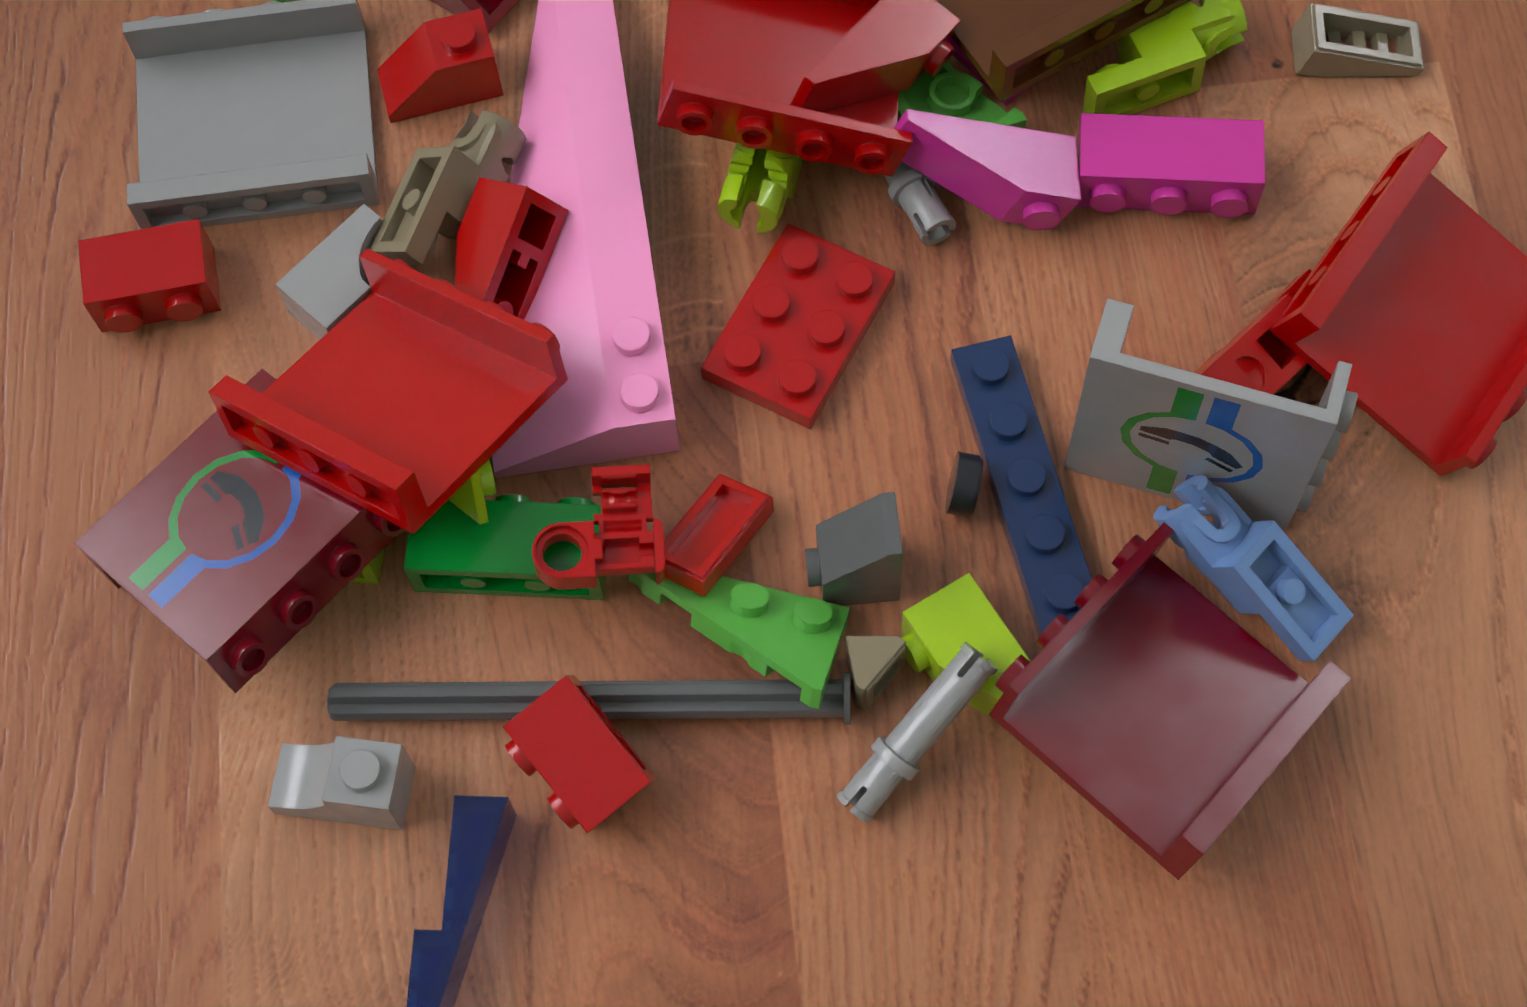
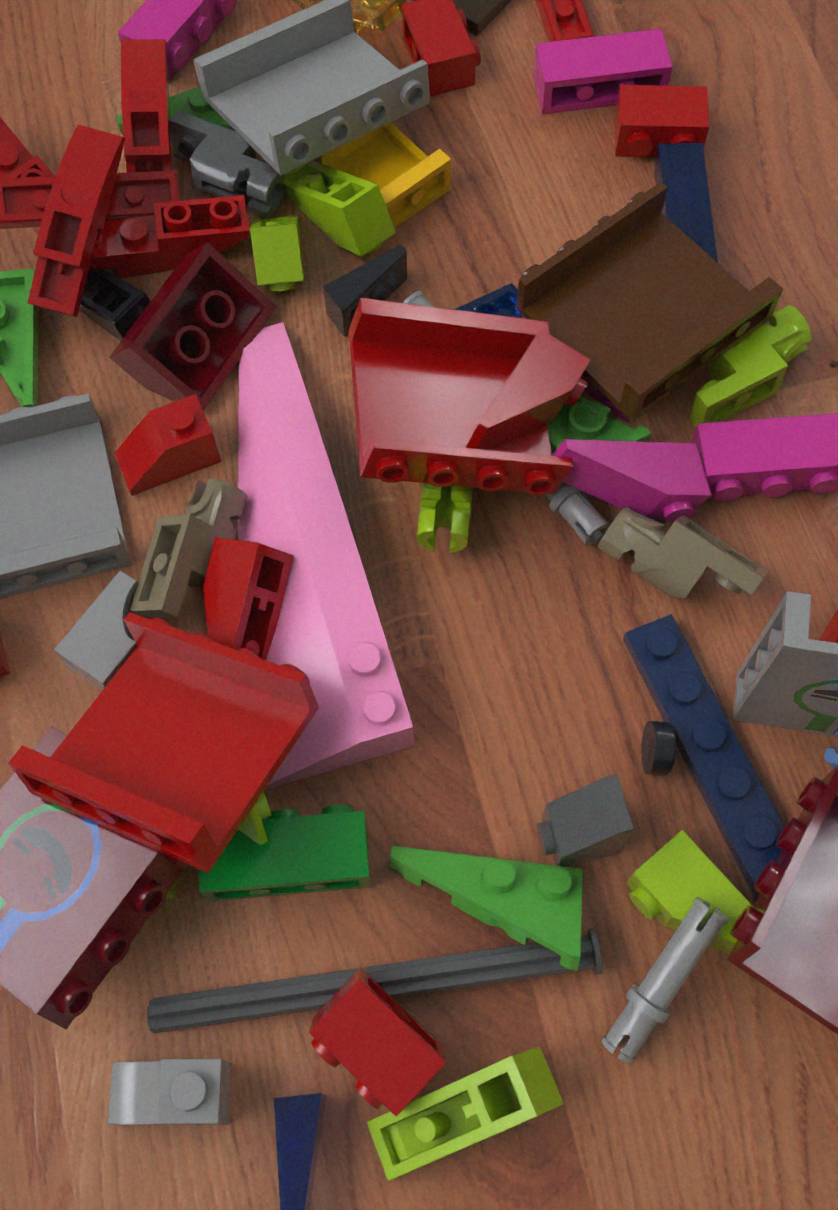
camera: 10 degrees left, 0 degrees up
red piece [532,464,665,589] -> none
red tile [654,473,774,596] -> none
red plate [701,223,895,430] -> none
dark tan slope [846,636,906,711] -> none
none -> lime slope [367,1046,564,1181]
none -> dark tan plate [598,507,769,599]

